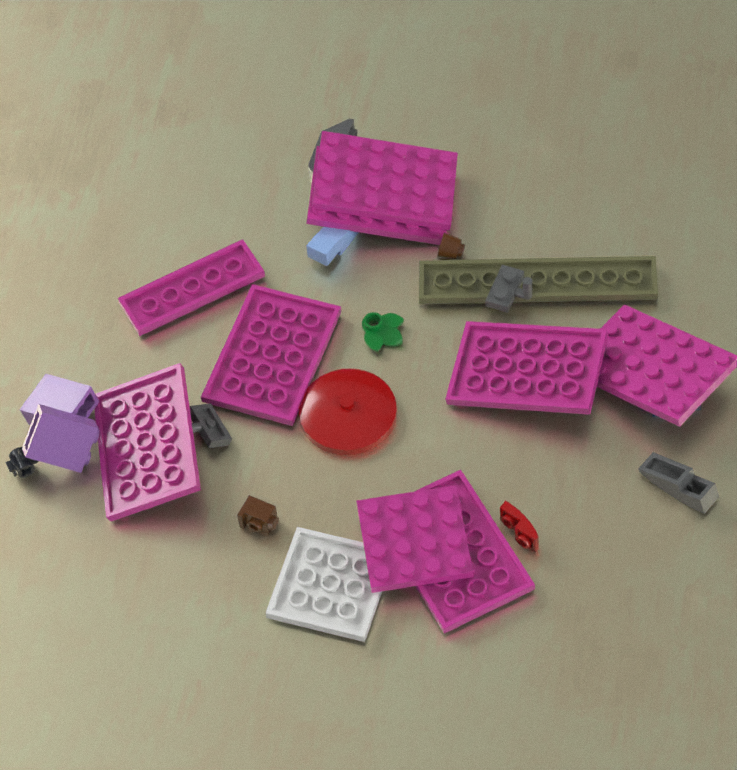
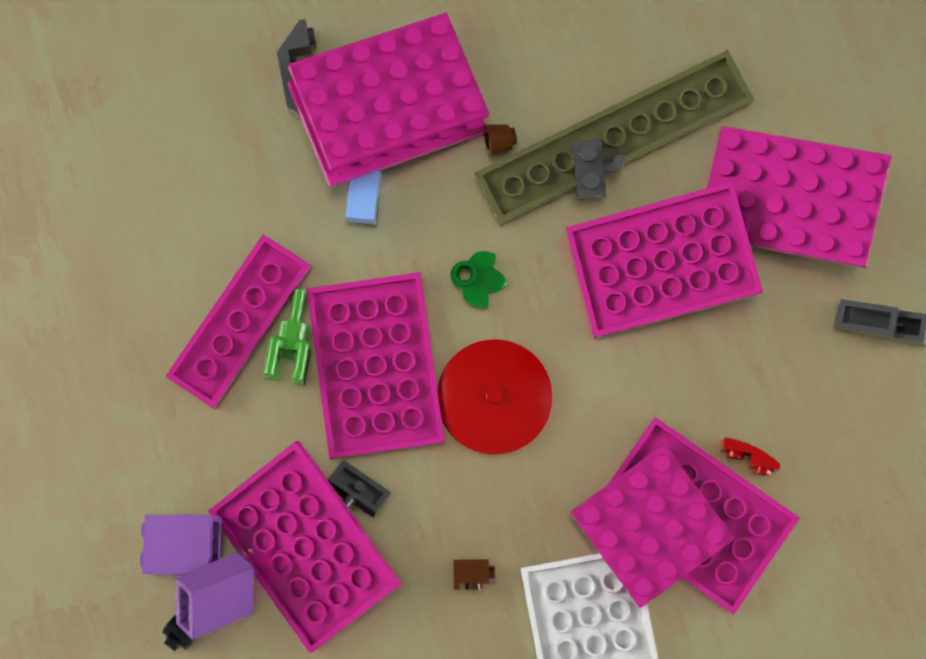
camera: 30 degrees left, 25 degrees up
none -> bright green plant [263,289,311,386]

